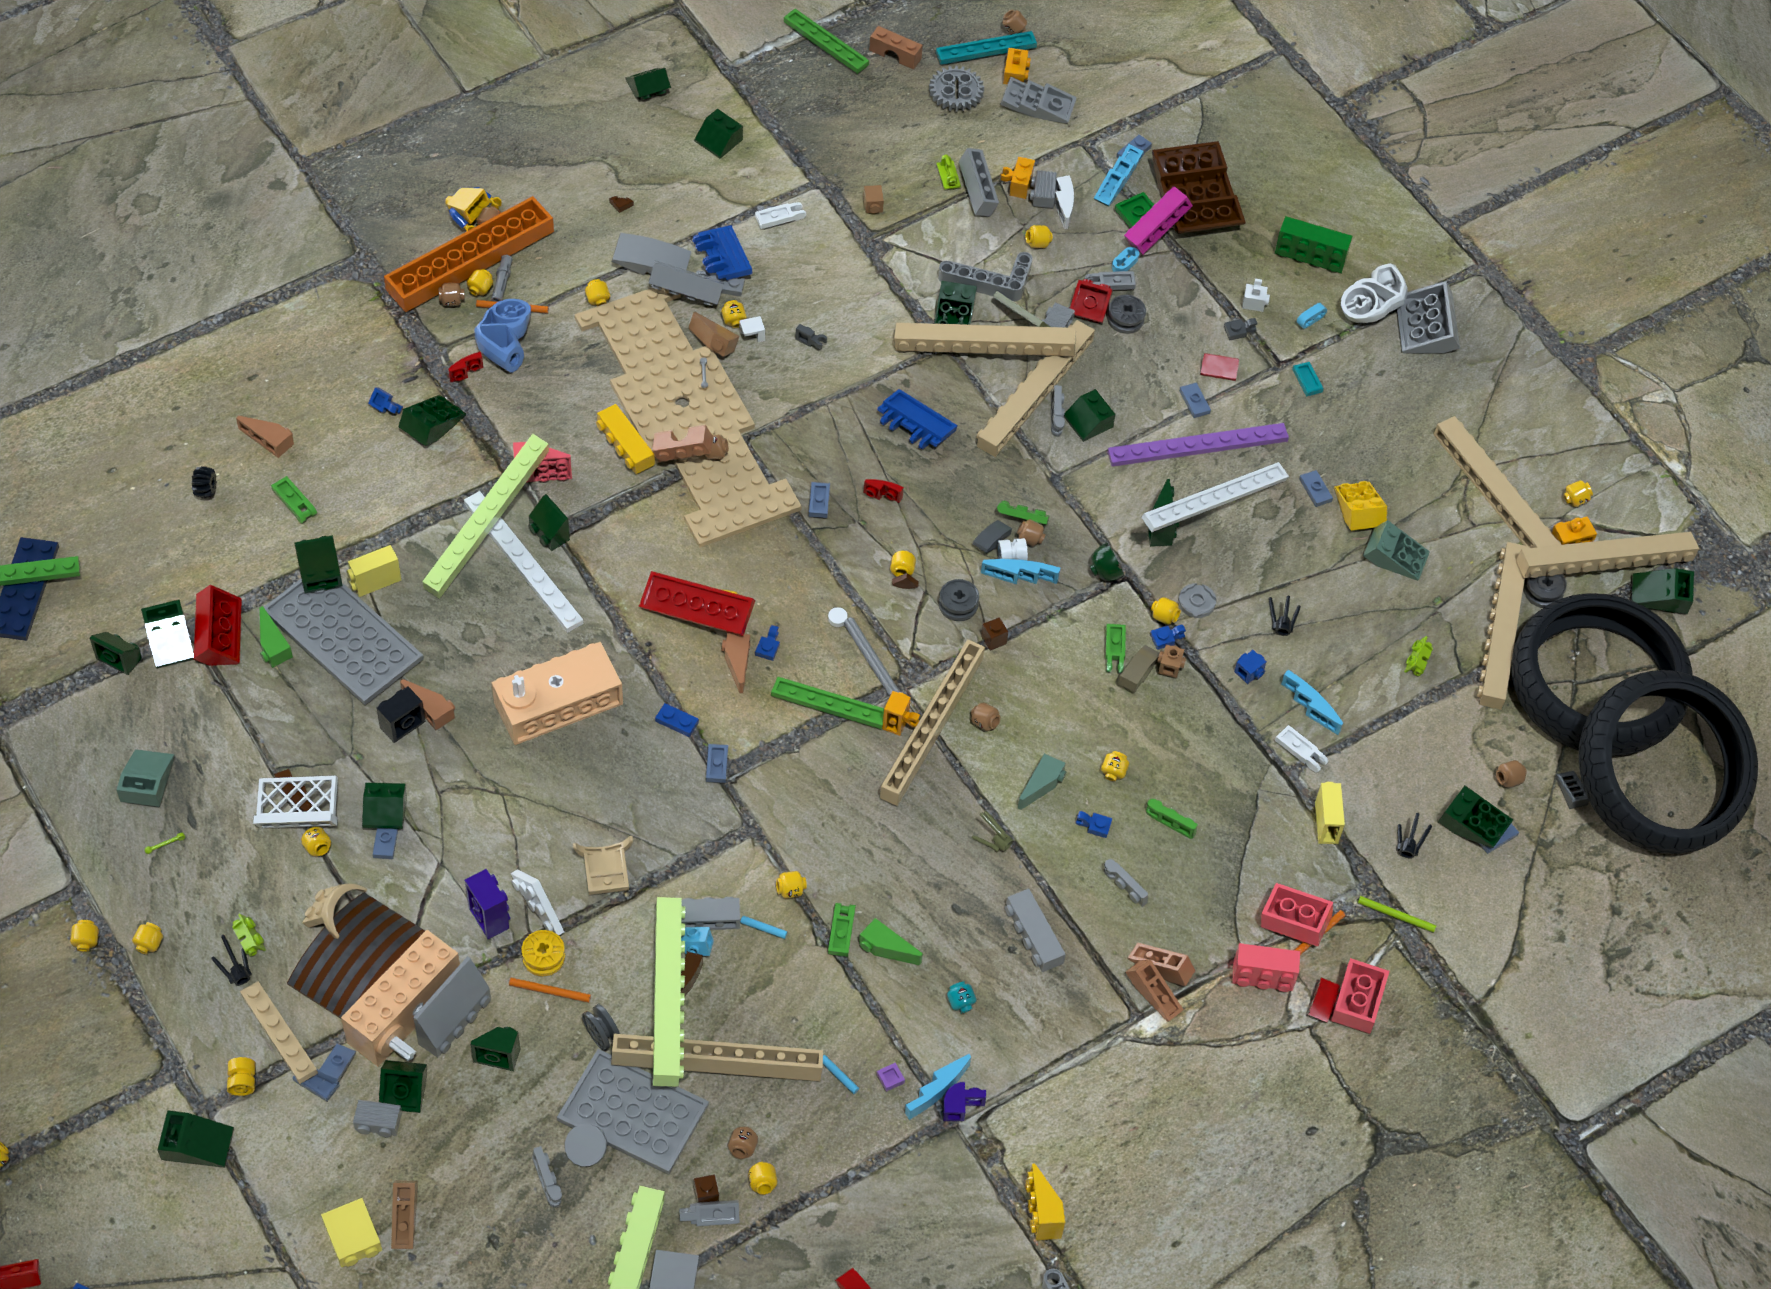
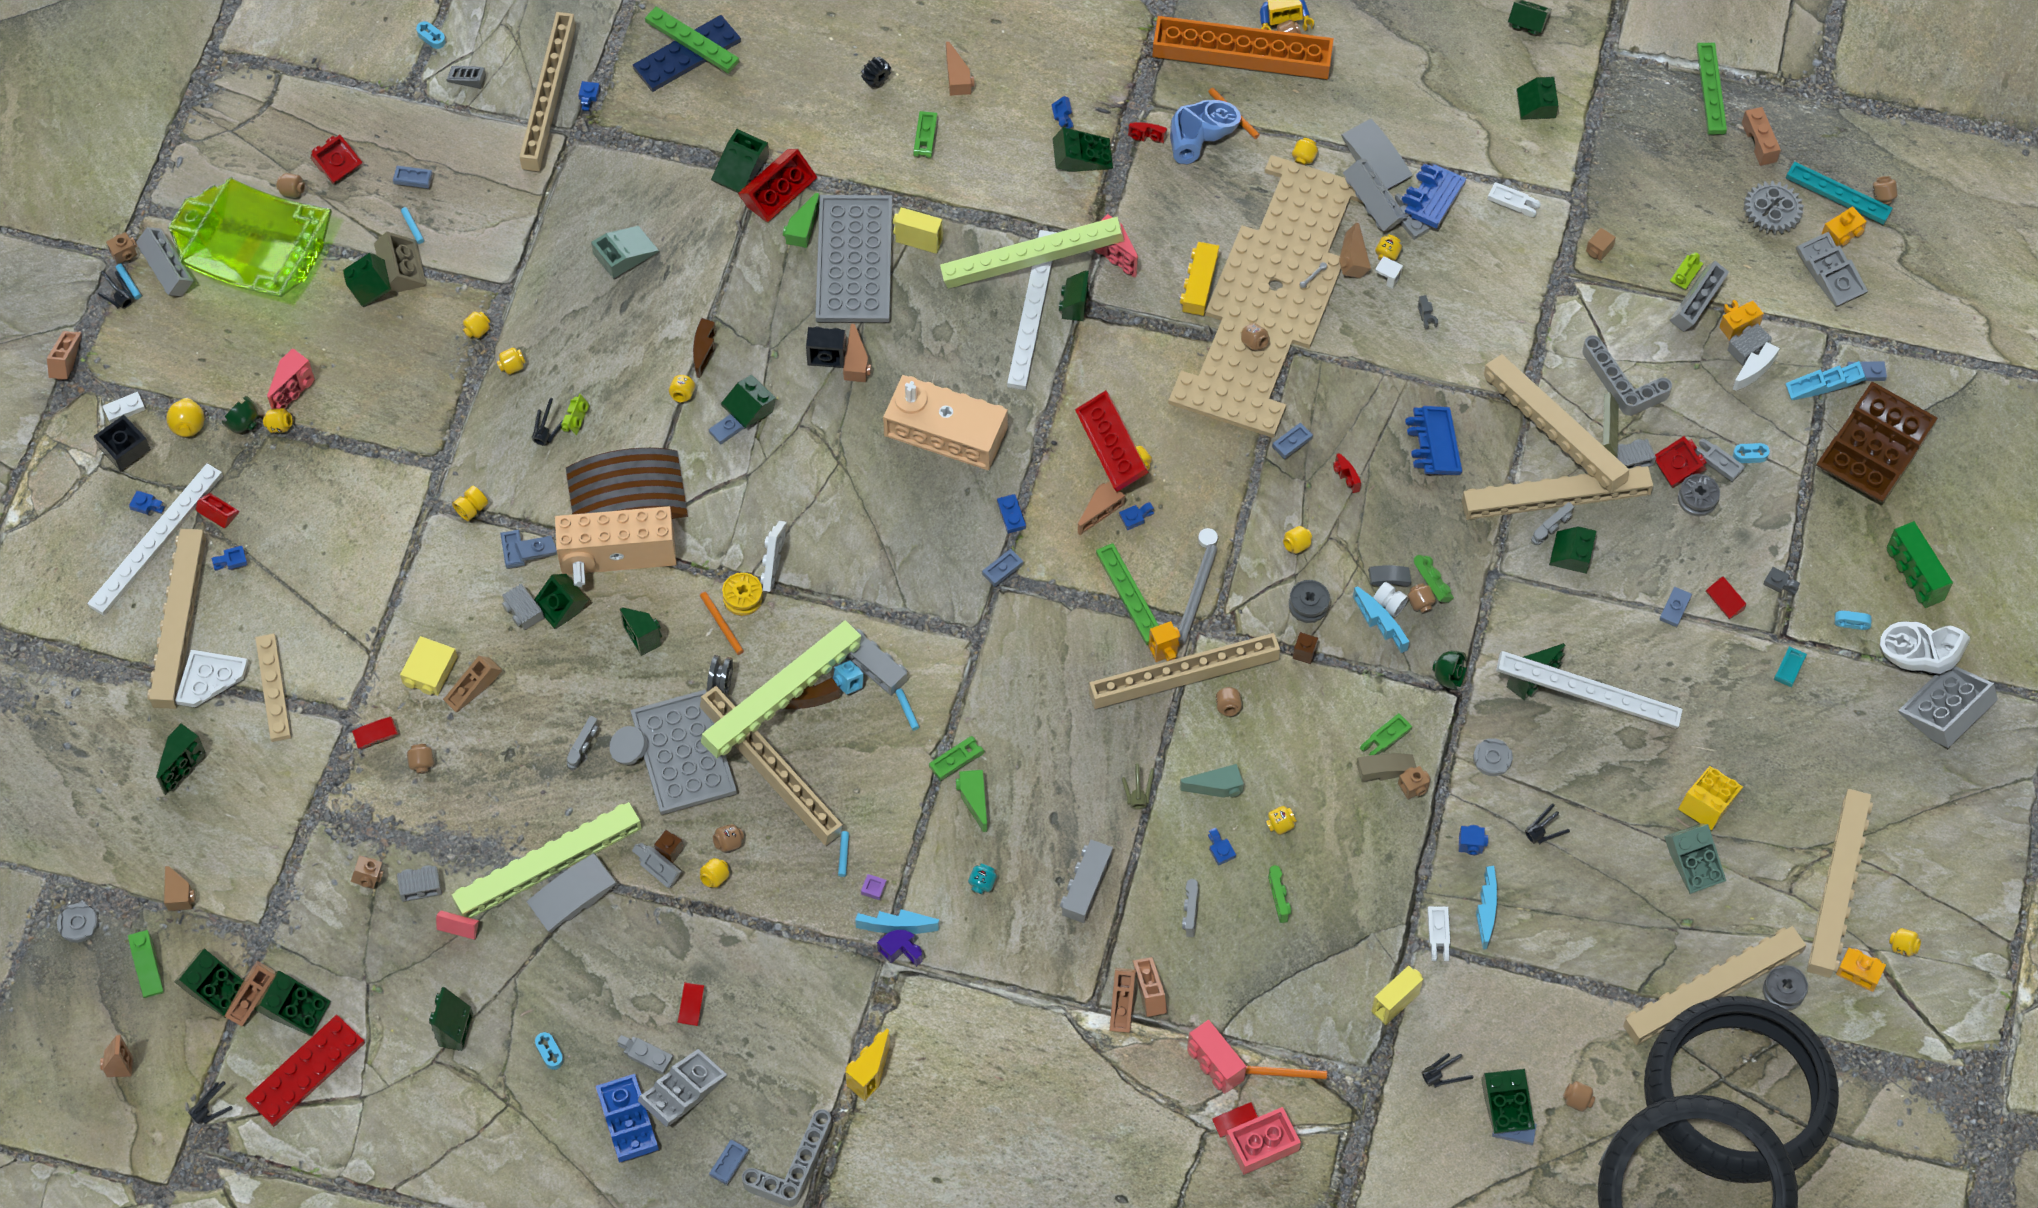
camera: 50 degrees right, 5 degrees up
dark green slope [90,632,142,675] -> none
lime hinge [144,833,185,854] -> none
dark green slope [157,1110,234,1168] -> none
tan plate [240,981,318,1084] -> none
white fence [253,776,338,828] -> none
dark green slope [294,535,343,593] -> none
tan piece [302,883,367,939] -> none
light grey slope [413,956,491,1058] -> none
medium nougat head [439,283,465,306] -> none
dark purple brick [465,869,511,939] -> none
yellow head [467,269,493,296] -> none
light grey pin [491,255,513,302] -> none
tan piece [573,836,633,895] -> none
reddish brown tile [609,196,634,213] -> none
nougat arch [652,425,713,462] -> none
yellow head [776,871,807,899] -> none
reddish brown tile [892,573,919,589] -> none
dark green slope [934,281,977,325] -> none
yellow head [1025,225,1053,248] -> none
medium lavender plate [1107,423,1289,467] -> none
green plate [1114,192,1154,228] -> none
dark pink brick [1124,187,1193,255] -> none
blue plate [1150,624,1186,650] -> none
yellow head [1151,597,1181,625] -> none
white brick [1242,279,1270,312] -> none
coral brick [1261,883,1333,947] -> none
sand blue plate [1299,470,1333,507] -> none
lime bar [1358,896,1436,933] -> none
lime hinge [1404,636,1433,676] -> none
tan brick [1516,532,1699,578] -> none
dark green slope [1631,568,1694,614] -> none

